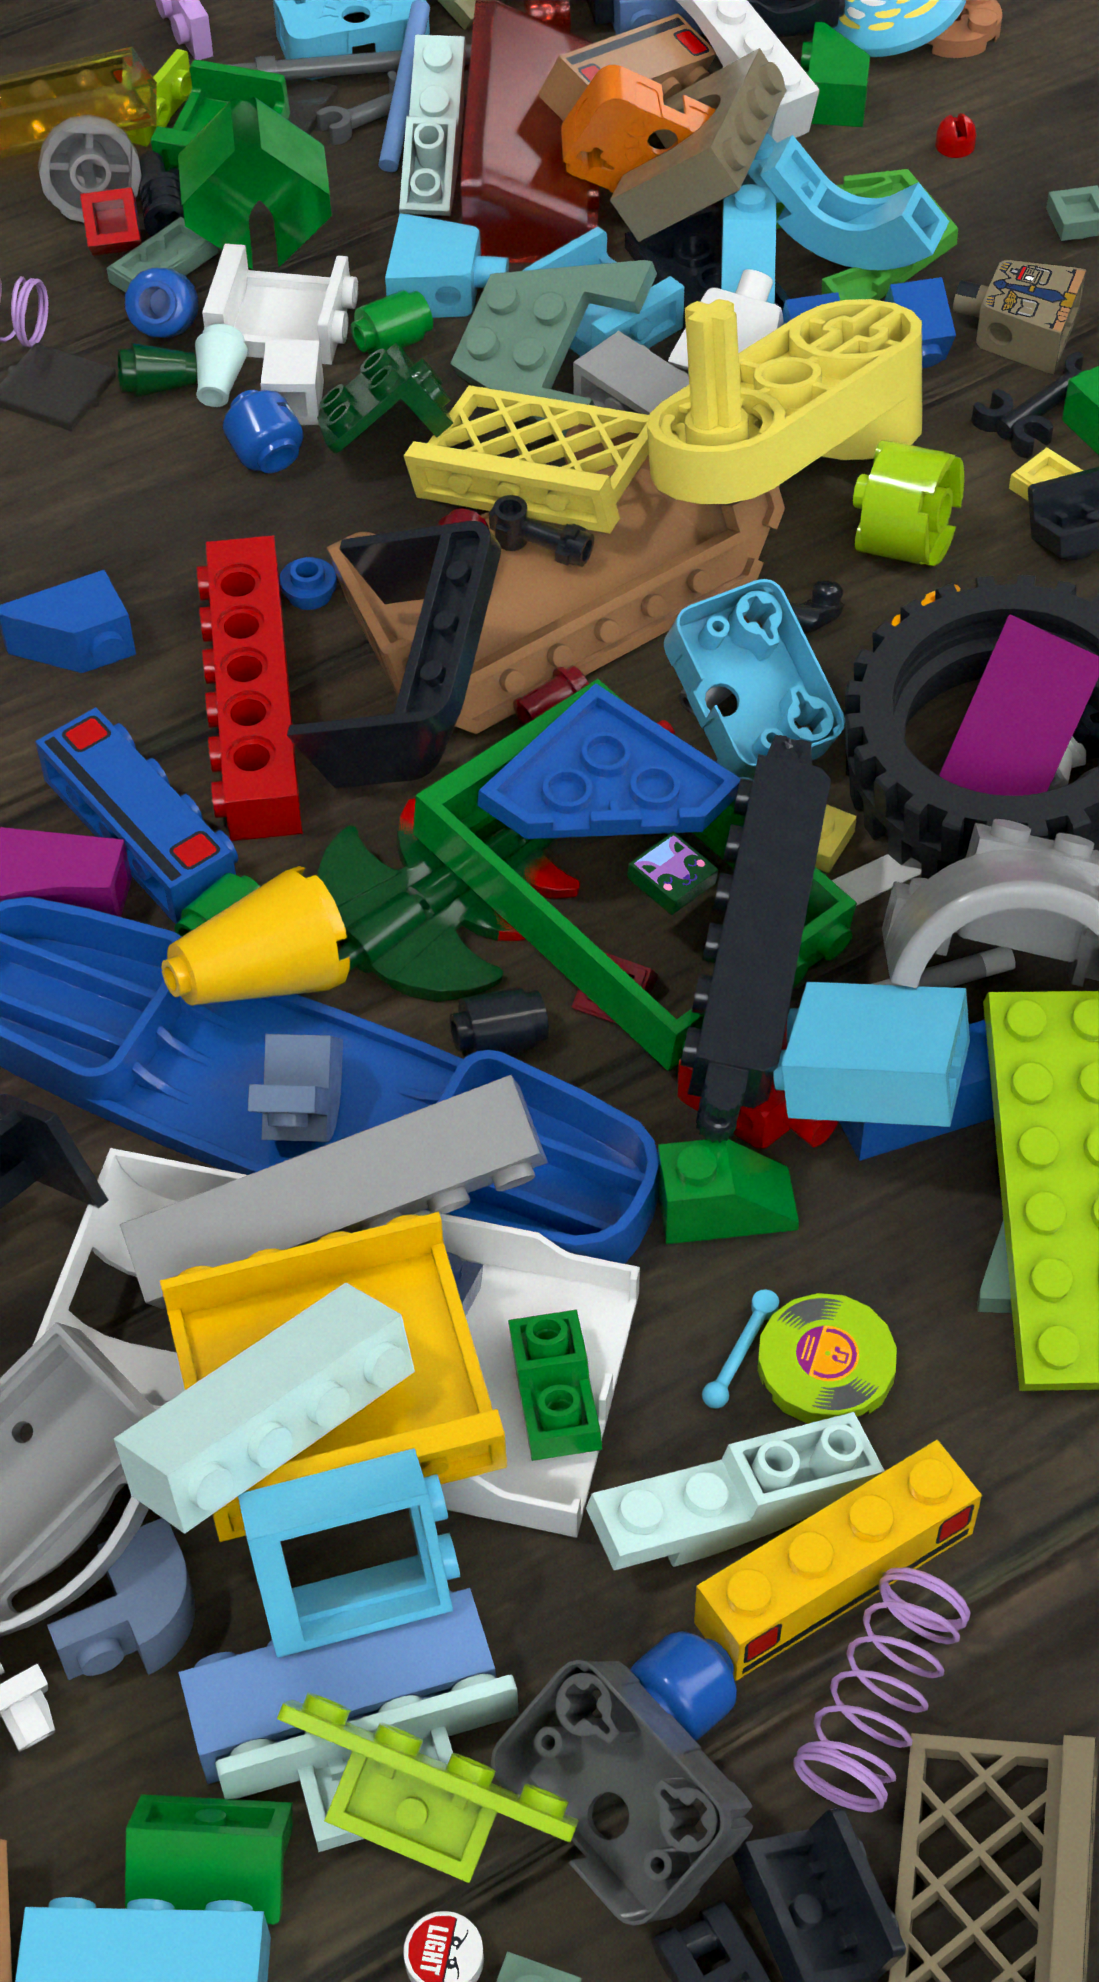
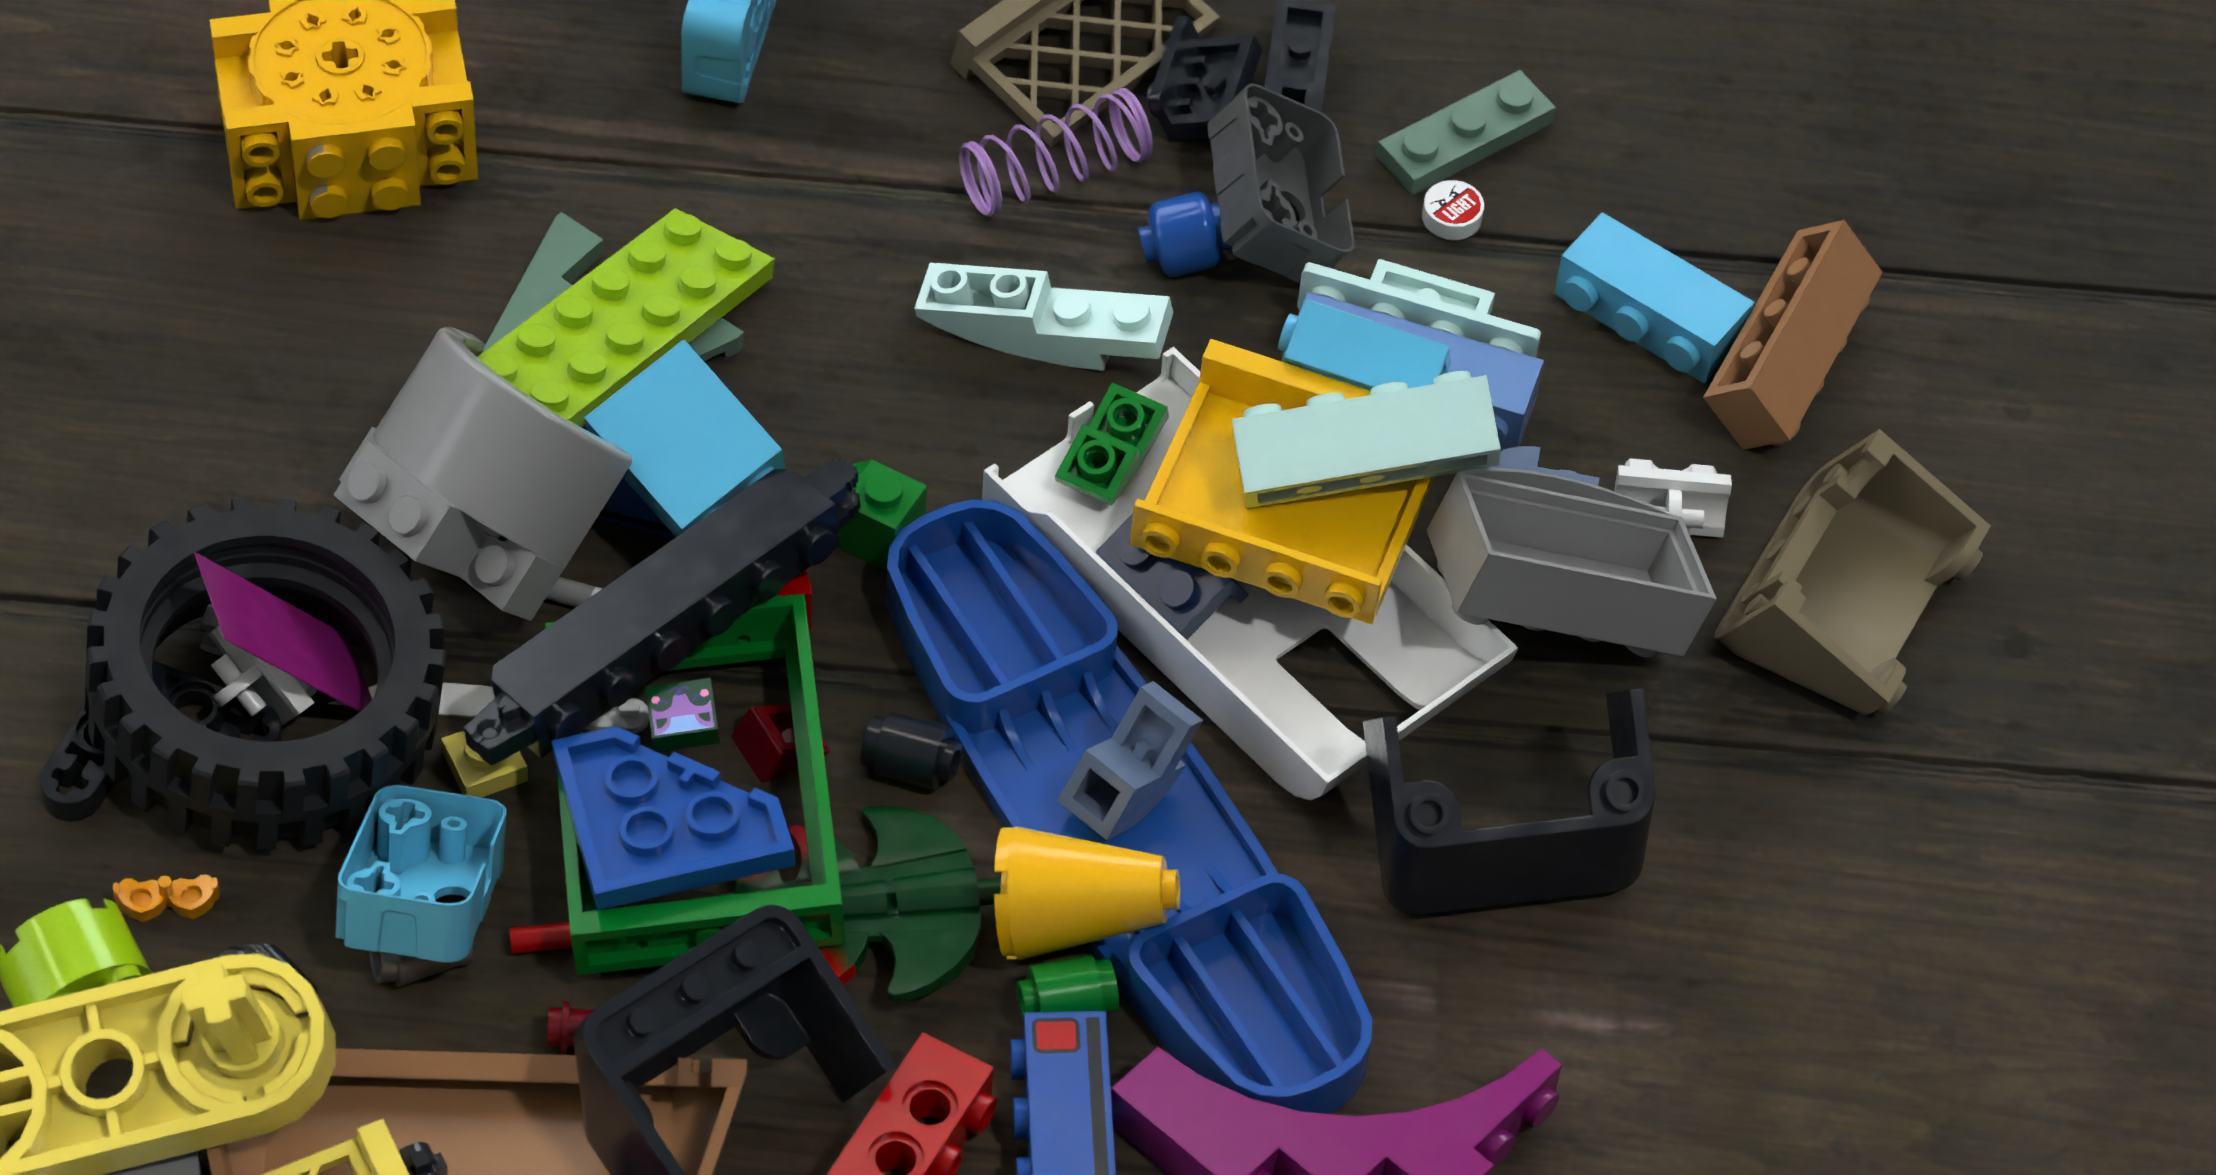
camera: 150 degrees left, 0 degrees up
light grey brick [120,1075,548,1309] -> none
green panel [125,1794,293,1924] -> none
lime bracket [277,1692,579,1883] -> none
yellow brick [694,1439,982,1681] -> none
medium azure hinge [702,1289,779,1409] -> none
lime tile [757,1293,897,1424] -> none

